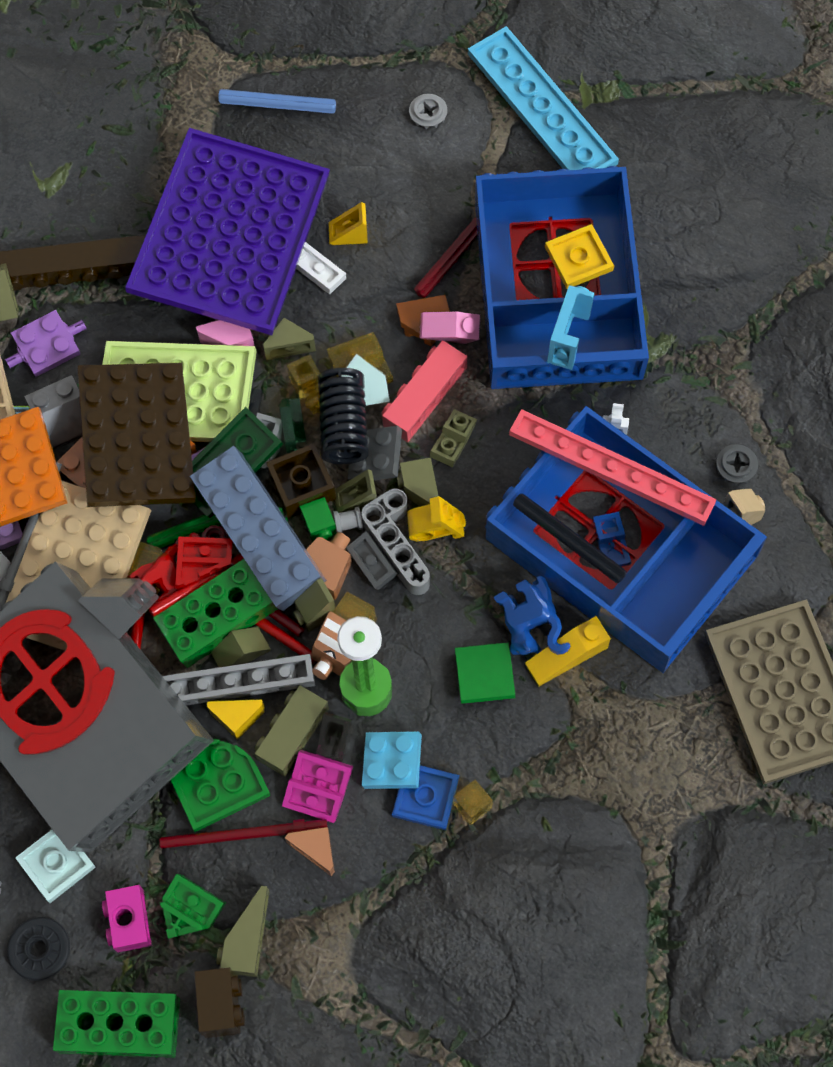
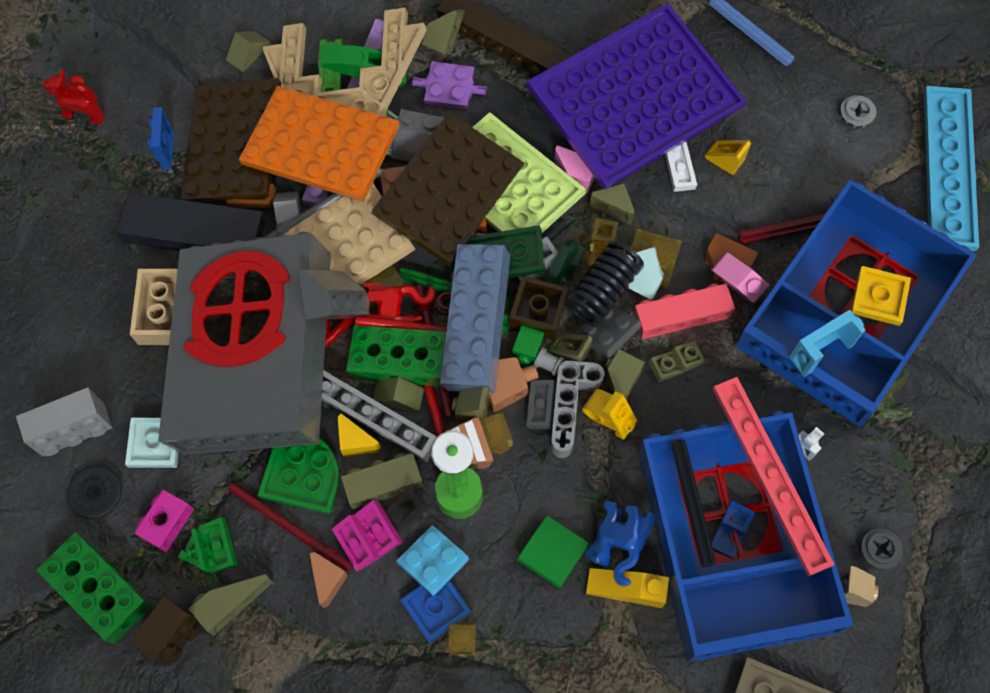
camera: 40 degrees right, 0 degrees up
red wing [176,537,233,589] -> none

